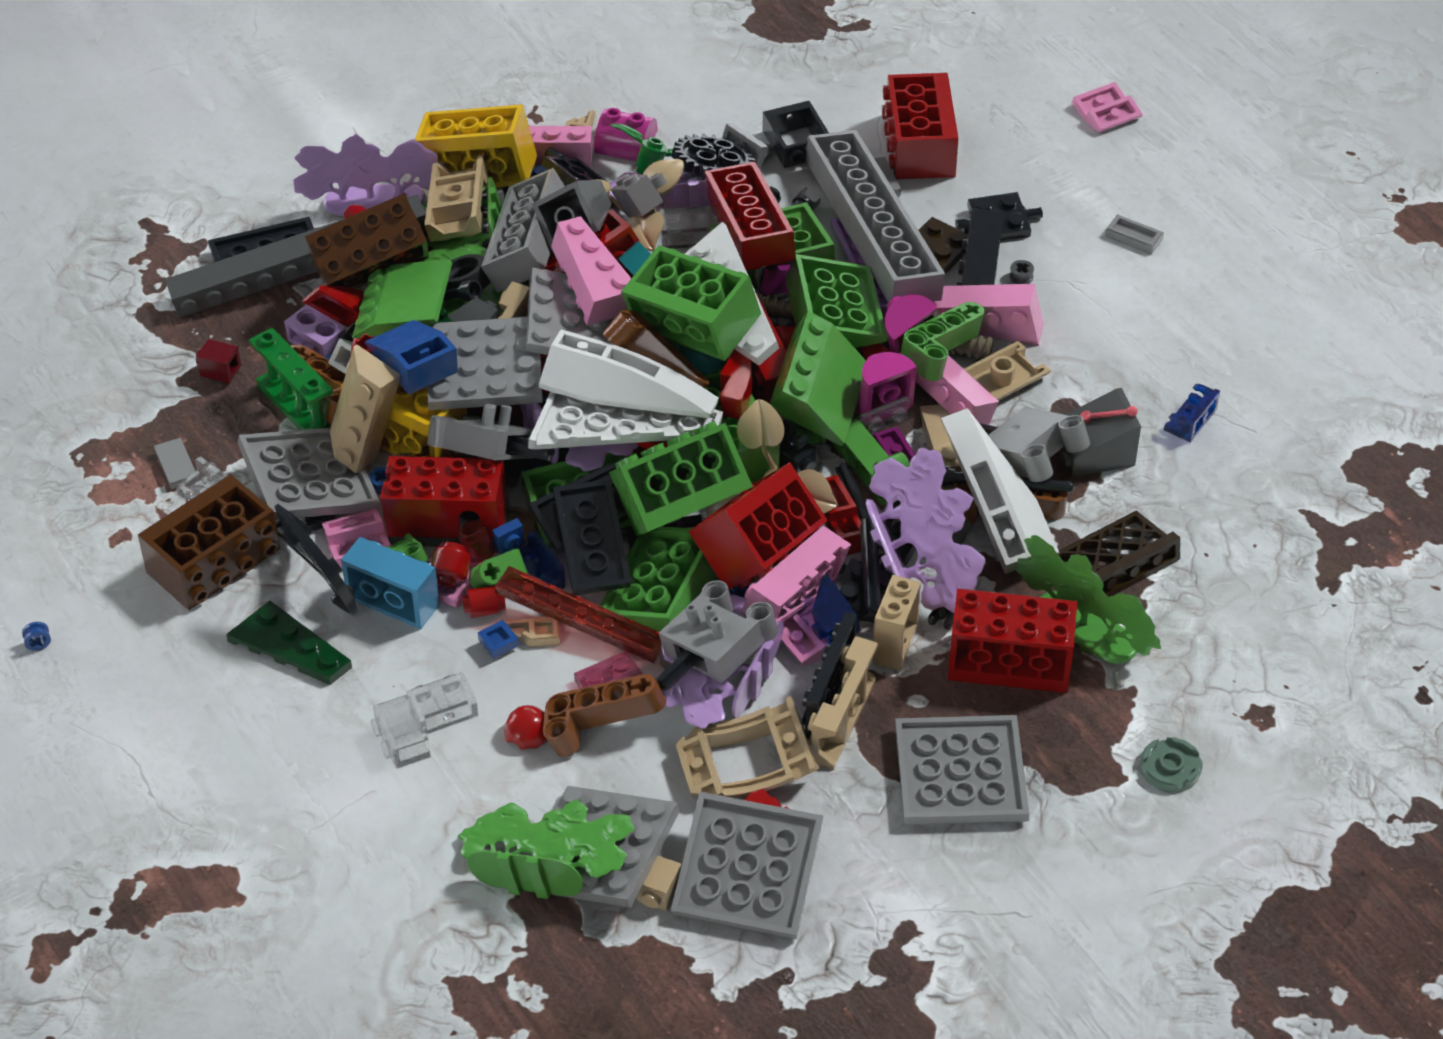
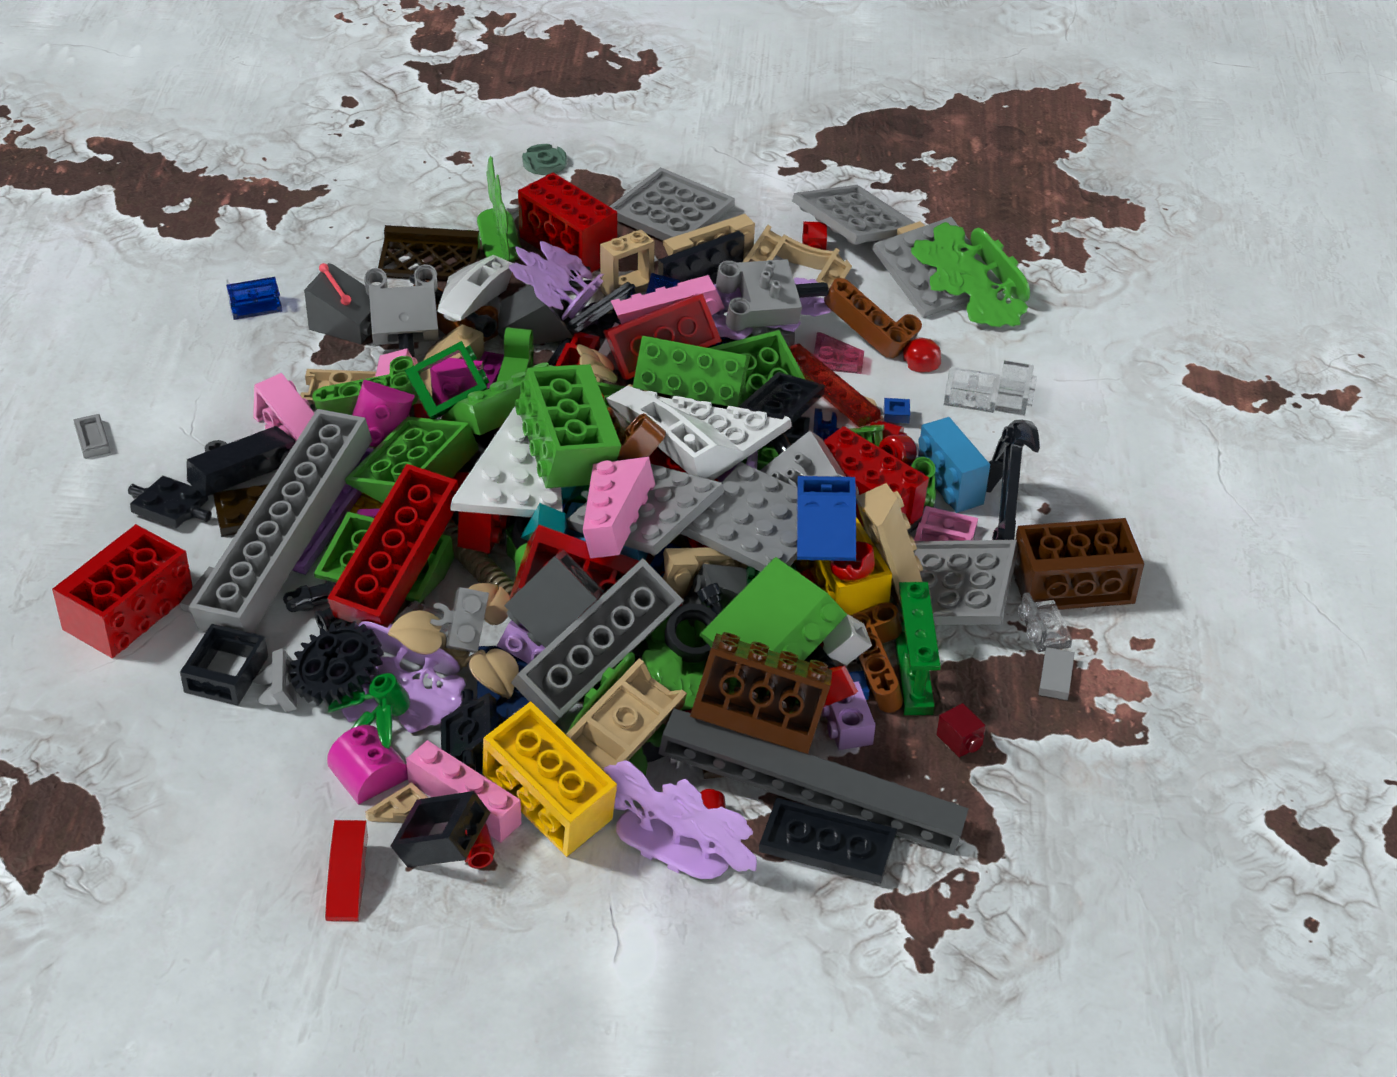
camera: 145 degrees left, 5 degrees down
blue bush [22,622,51,650] -> none
dark green wing [226,600,352,685] -> none
none -> red slope [325,820,368,922]
none -> black window [391,791,490,868]
none -> green window [405,341,490,419]

